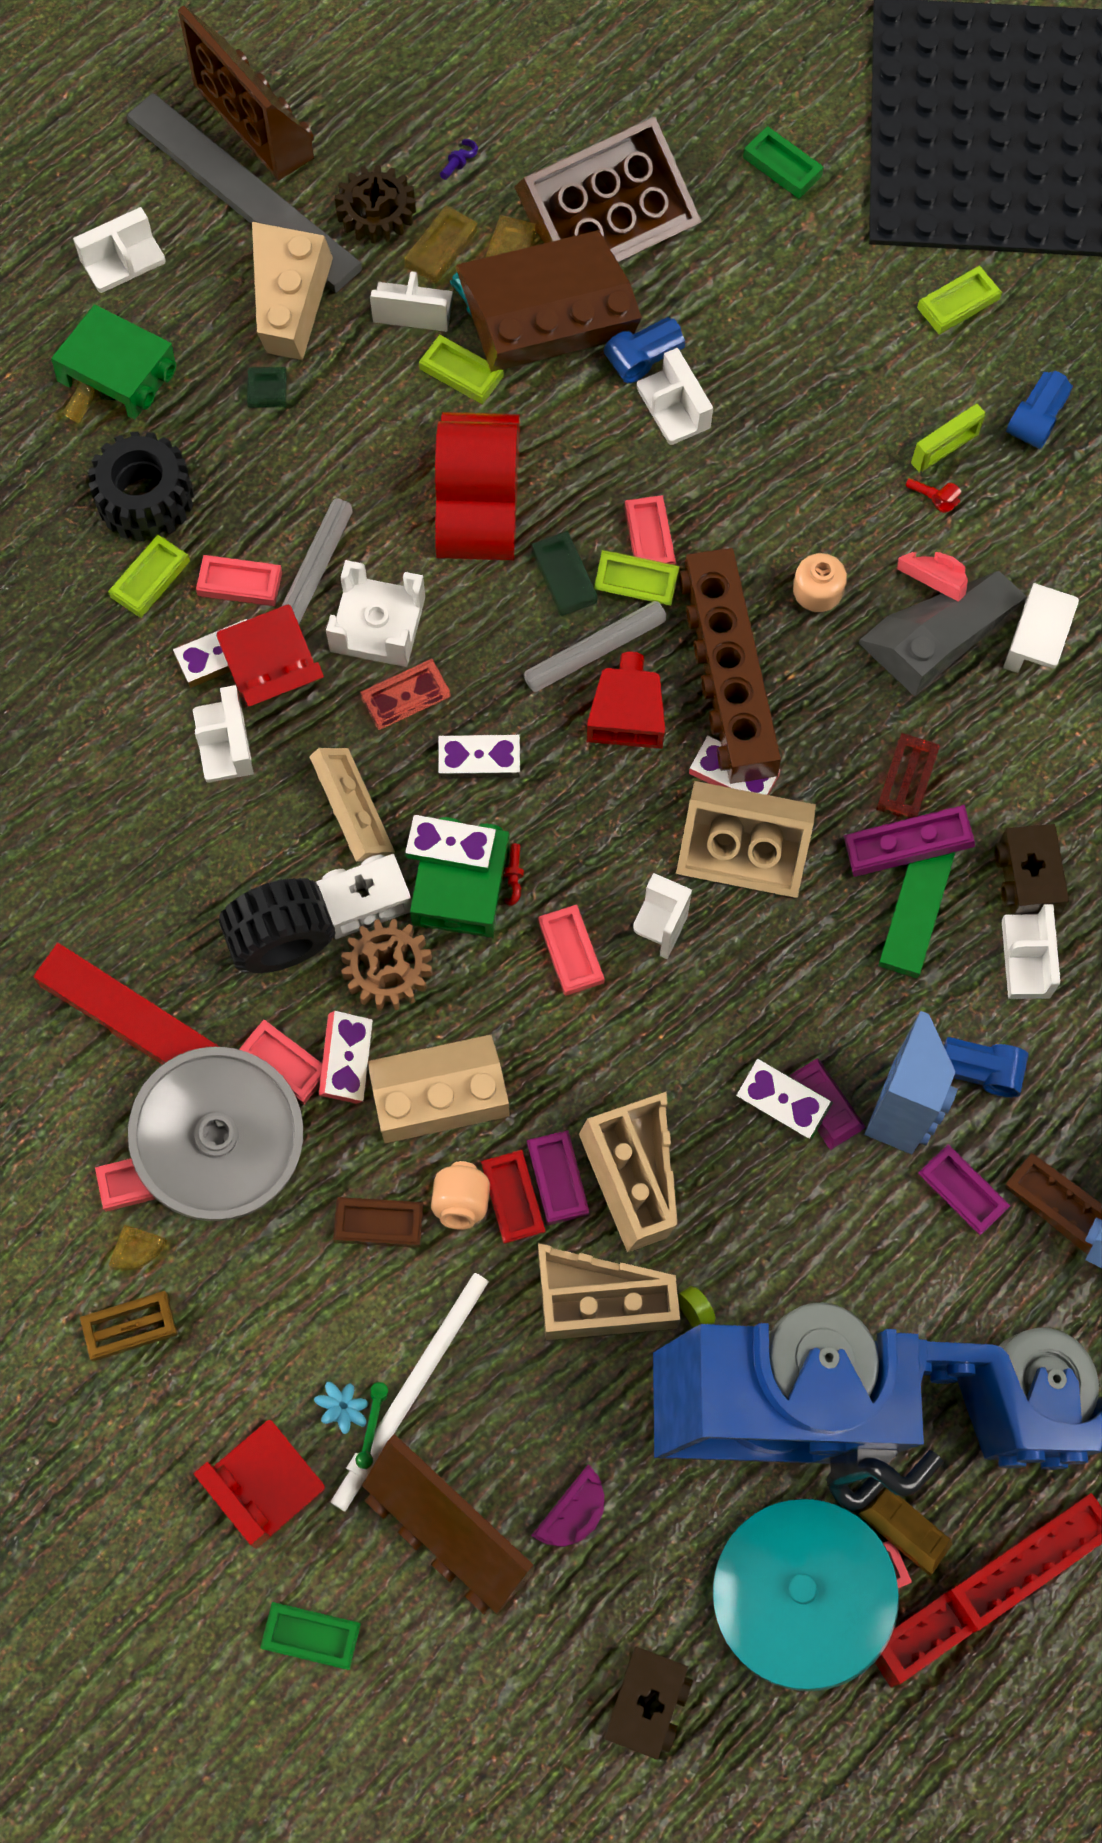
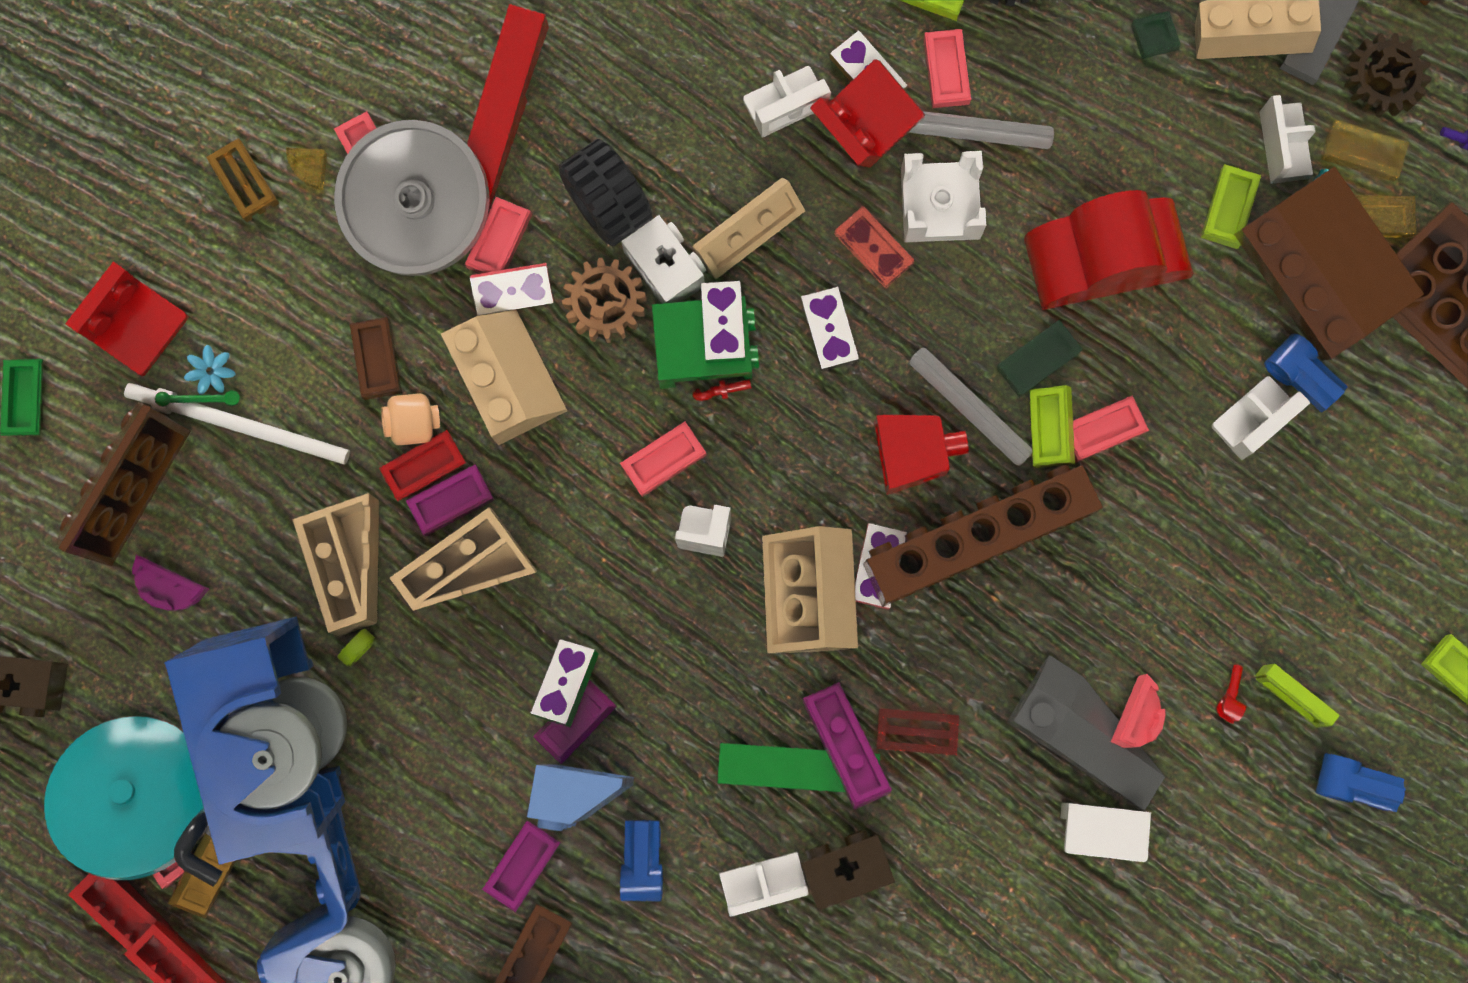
camera: 80 degrees right, 10 degrees up
light nougat head [793,553,847,612] -> none

